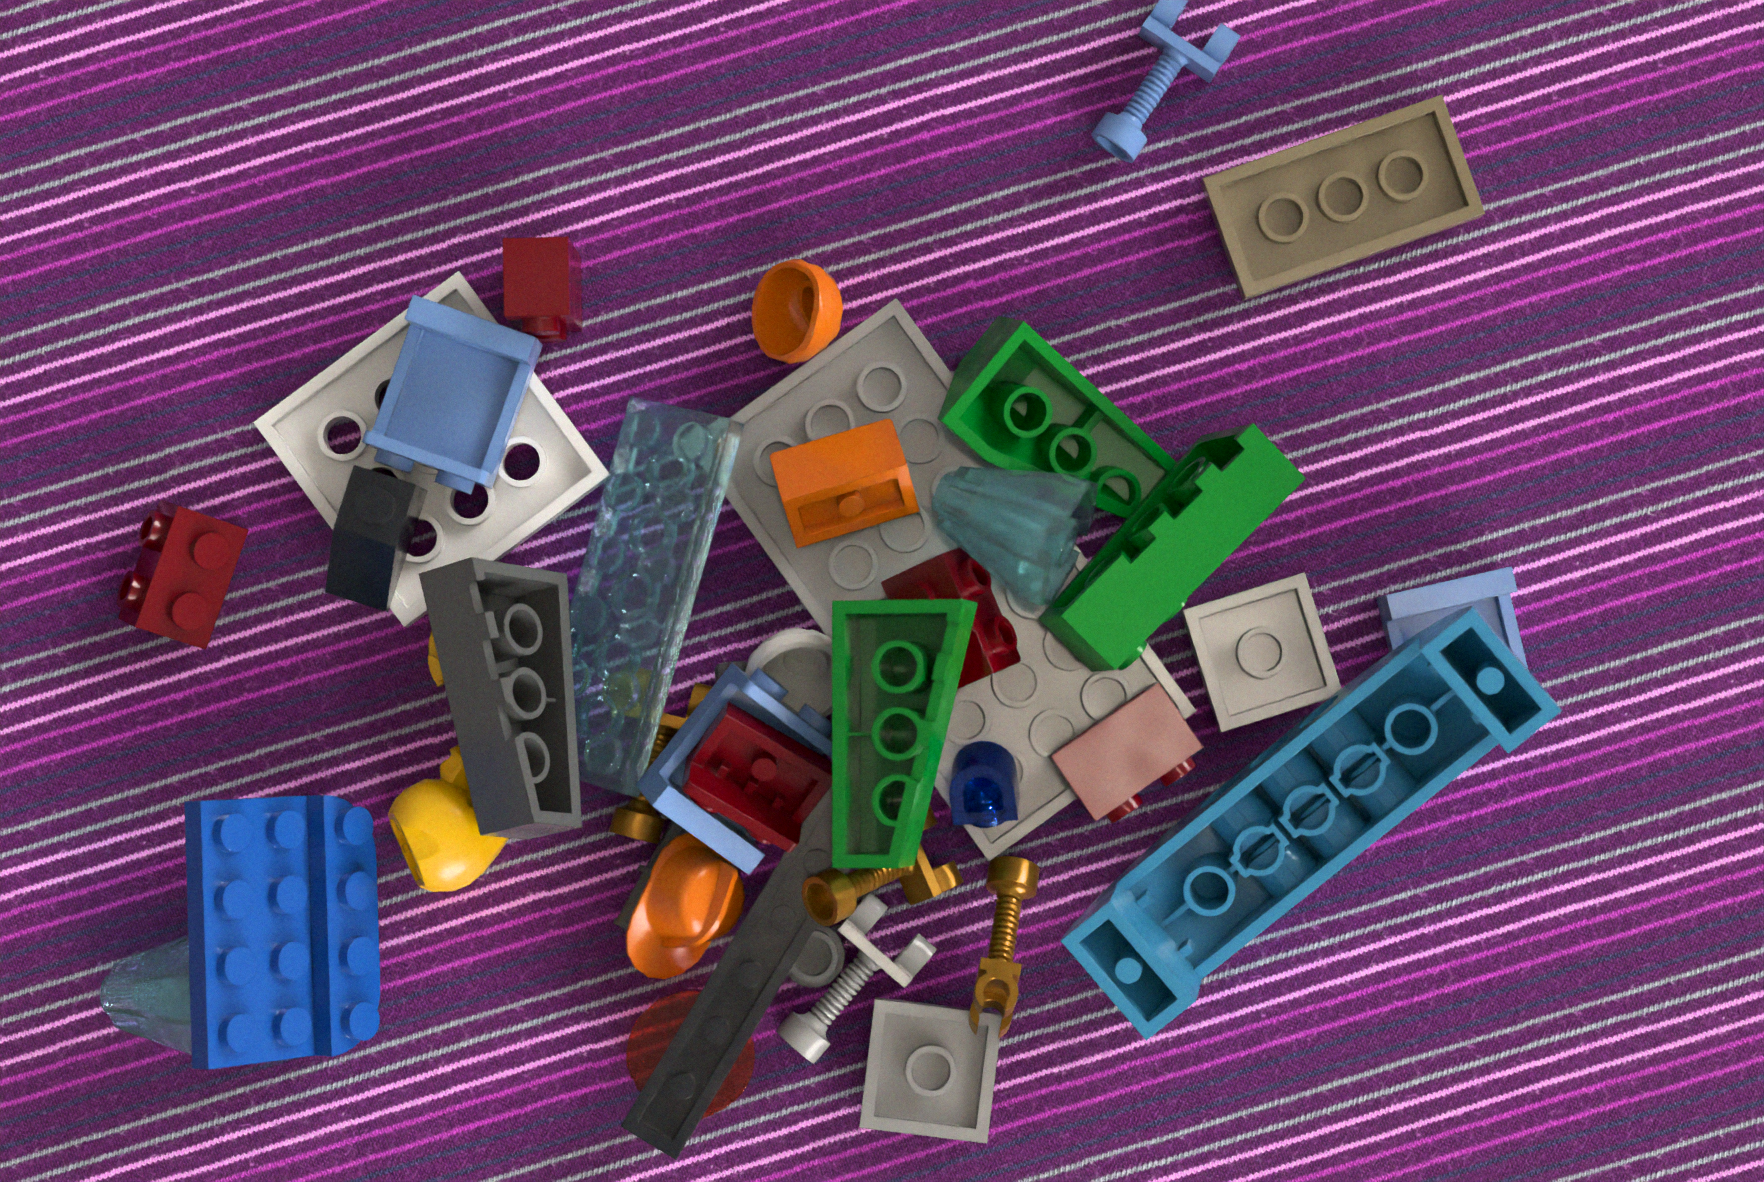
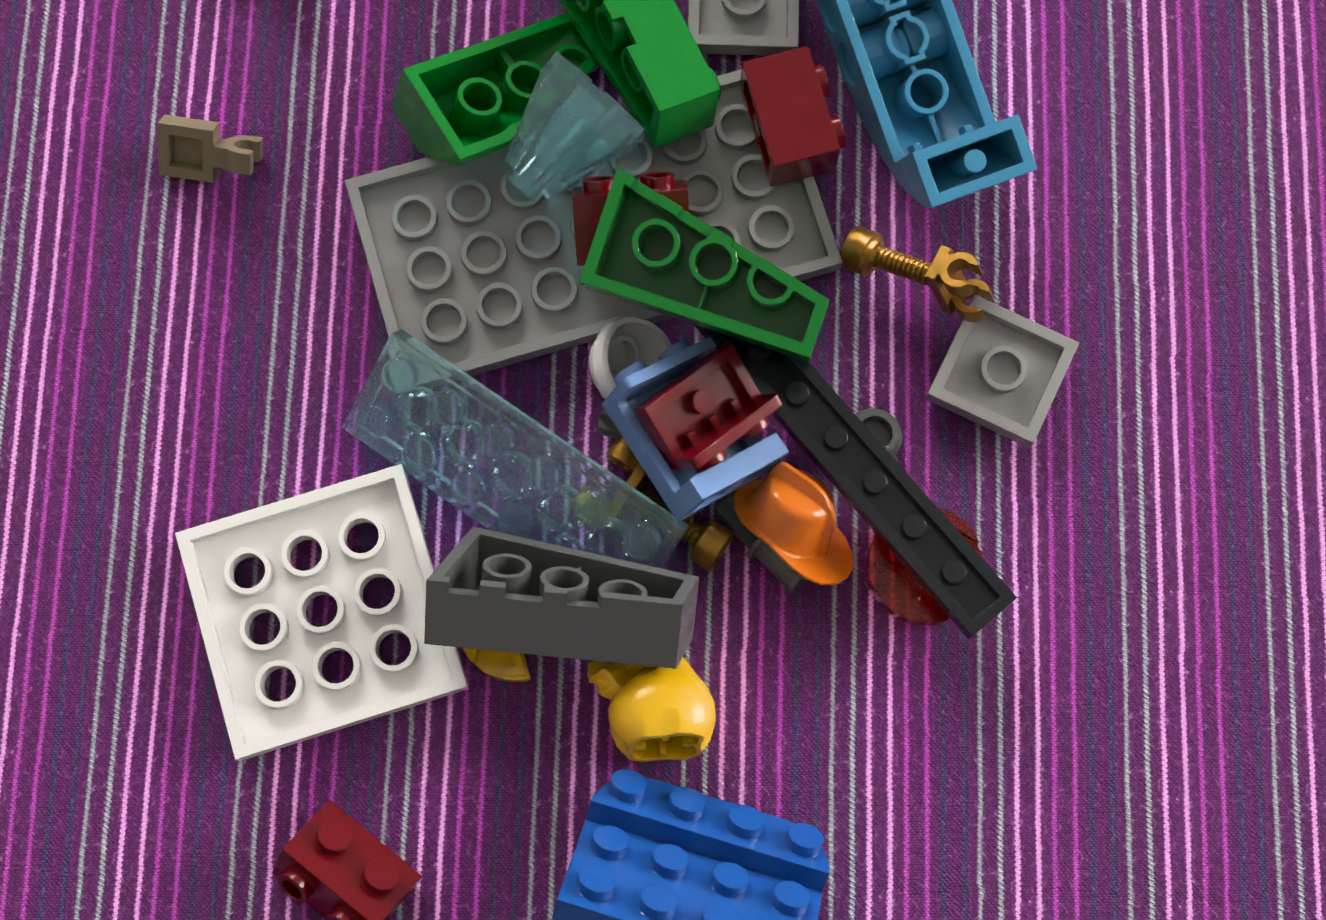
camera: 75 degrees left, 10 degrees down
black slope [325,465,428,612] -> none
medium blue panel [362,295,543,495] -> none
dark red brick [502,237,582,343] -> none
orange piece [752,259,843,364] -> none
orange panel [770,419,920,548] -> none
light grey bar [776,892,937,1064] -> none
pearl gold bar [802,804,964,926] -> none
clear blue plate [949,741,1020,828] -> none
none -> dark tan plate [157,114,263,183]

